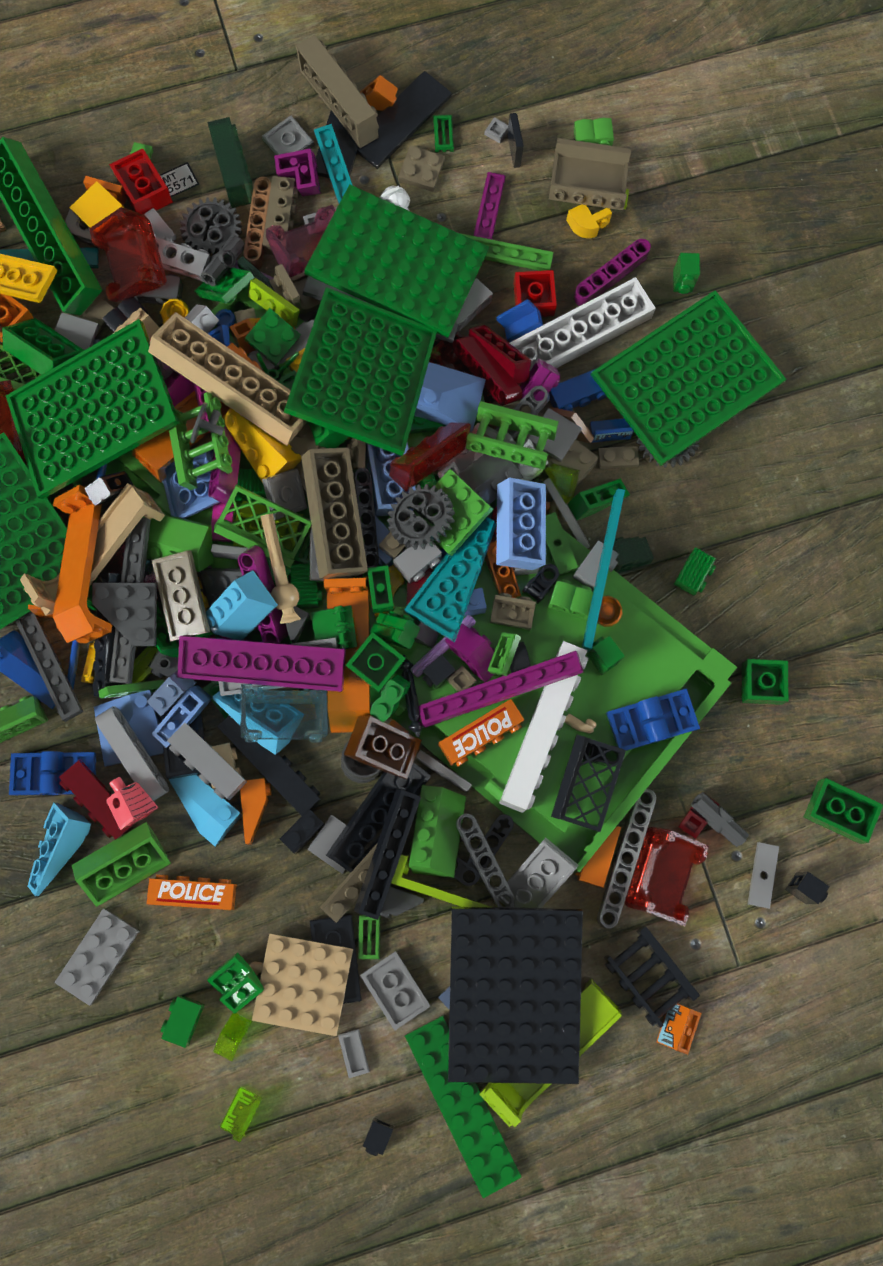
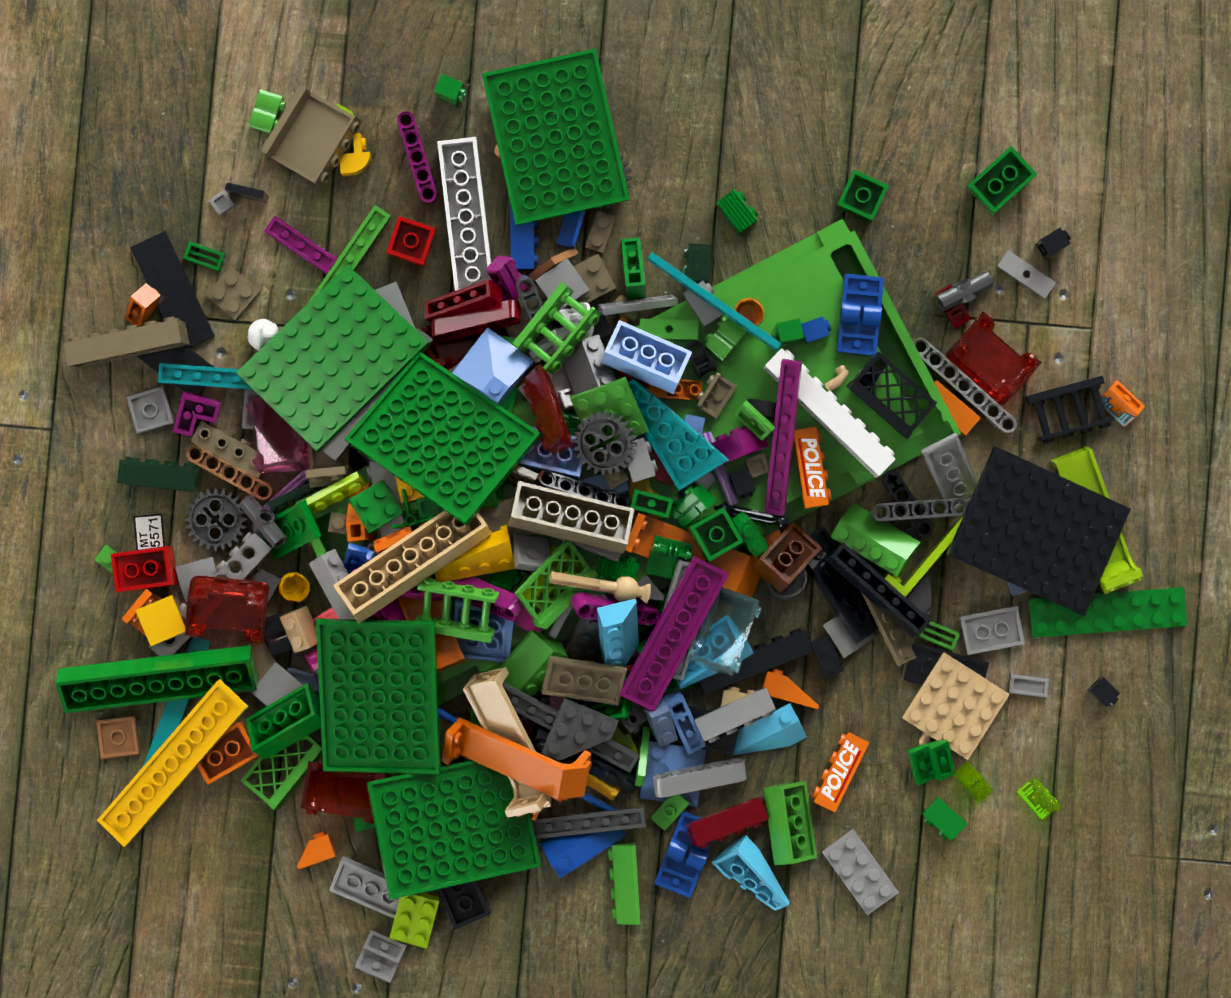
camera: 60 degrees left, 10 degrees up
black brick [85,470,134,506] -> none
coral torso [107,777,158,830] -> none
dark grey shield [190,402,224,443] -> none
blue tile [216,309,236,330] -> none
light grey tile [416,750,472,793] -> none
blue panel [496,300,543,342] -> none
clear neon green slope [545,463,580,504] -> none
none -> bright green plate [650,794,690,831]
none -> blue brick [801,316,831,344]

